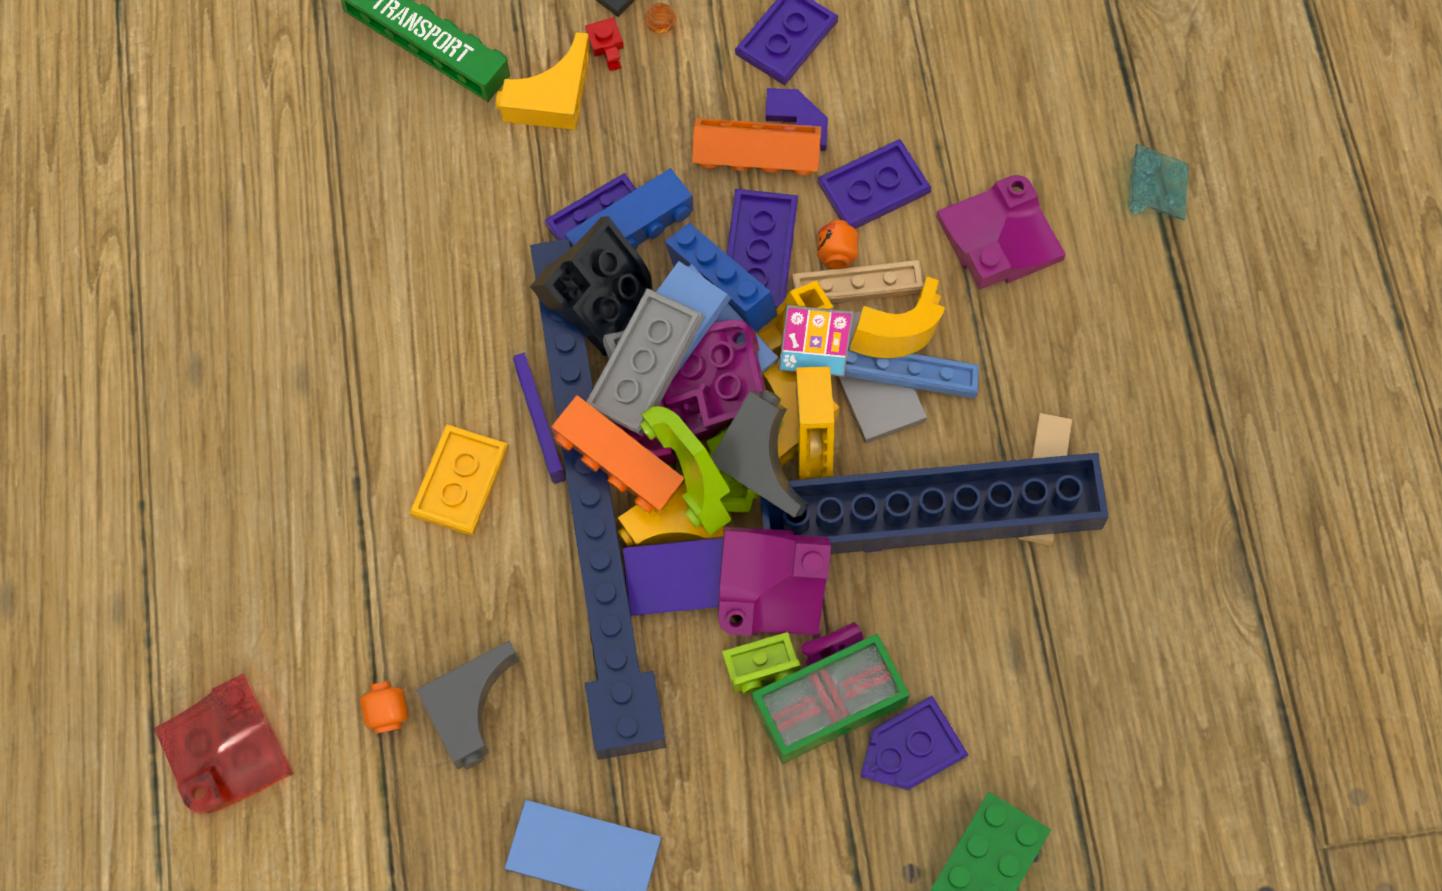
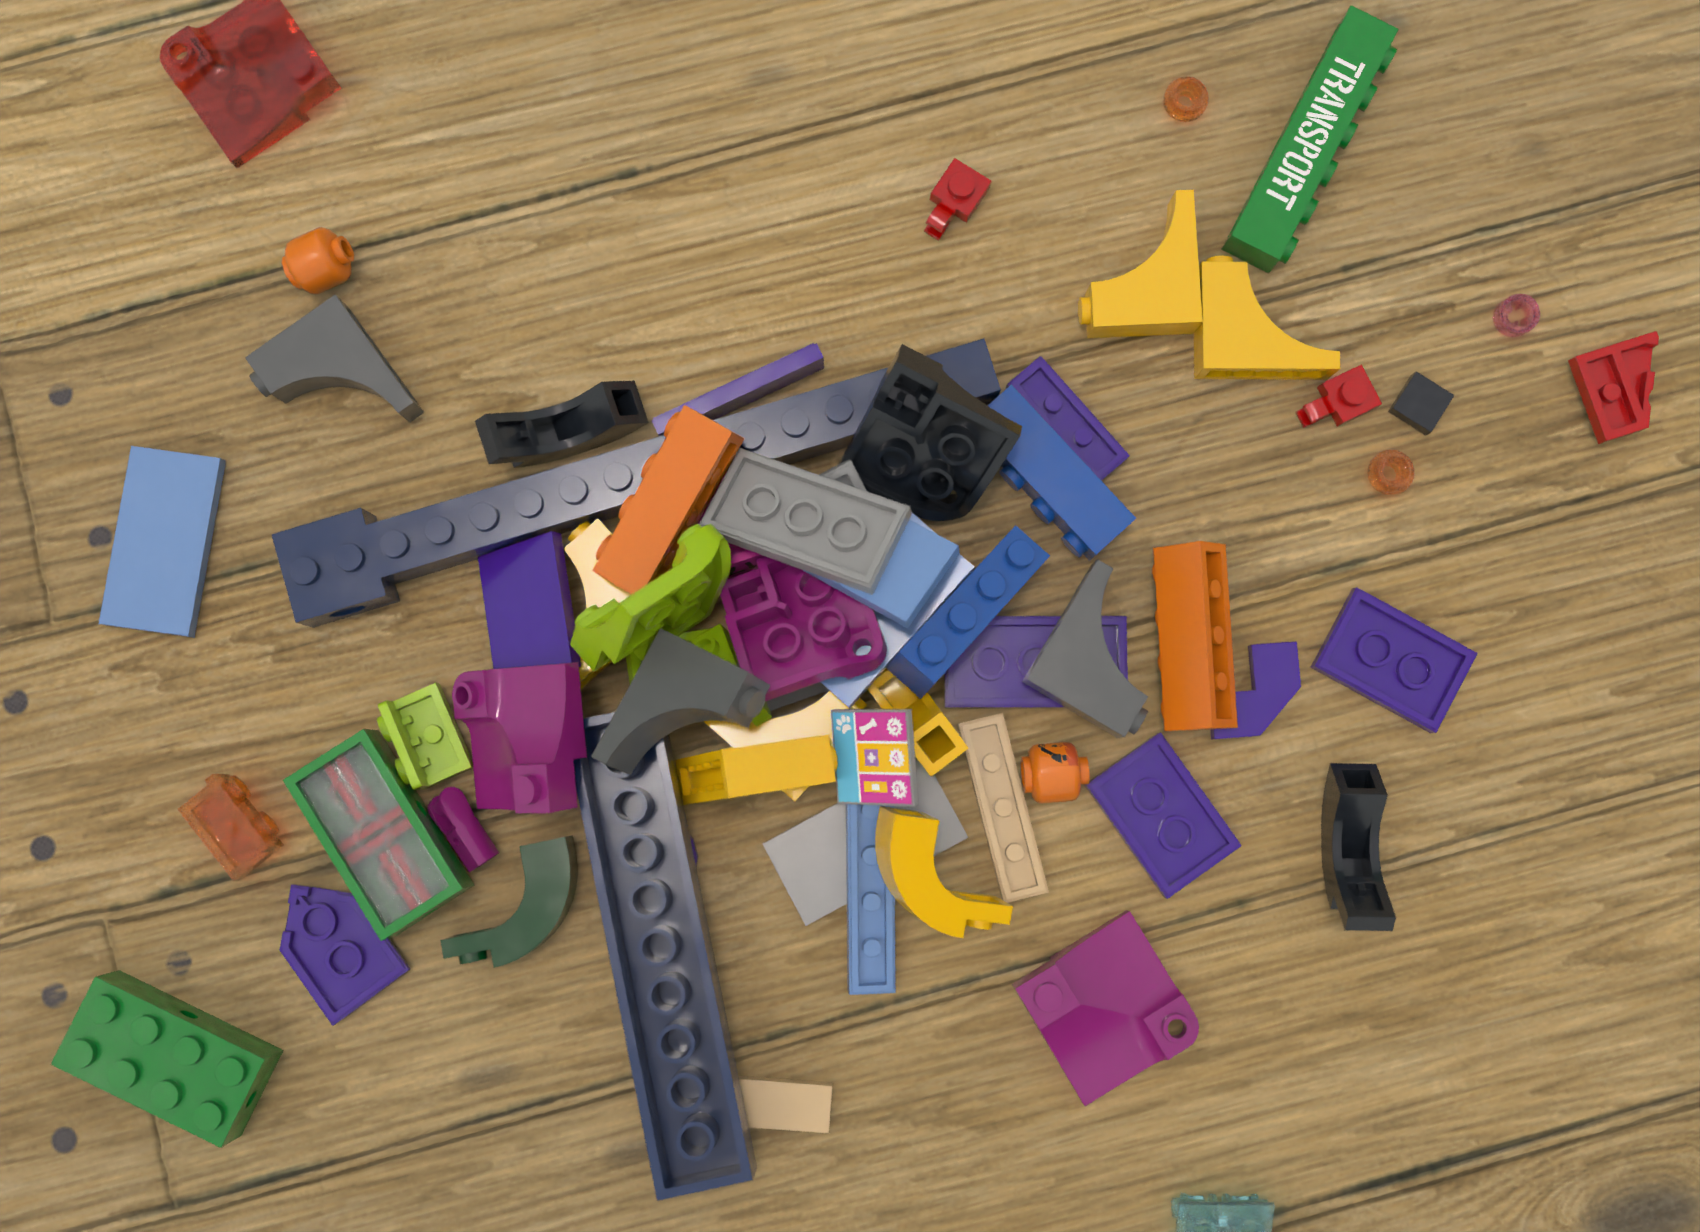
camera: 80 degrees right, 15 degrees up
yellow tile [409,424,509,536] -> none
none -> clear orange bracket [178,774,284,881]
none -> dark green arch [440,835,578,968]
none -> black arch [475,380,649,468]
none -> red plate [924,158,992,241]
none -> dark grey arch [1022,559,1148,738]
none -> yellow arch [1078,190,1203,338]
none -> clear orange plate [1163,77,1209,122]
none -> black arch [1321,763,1396,931]

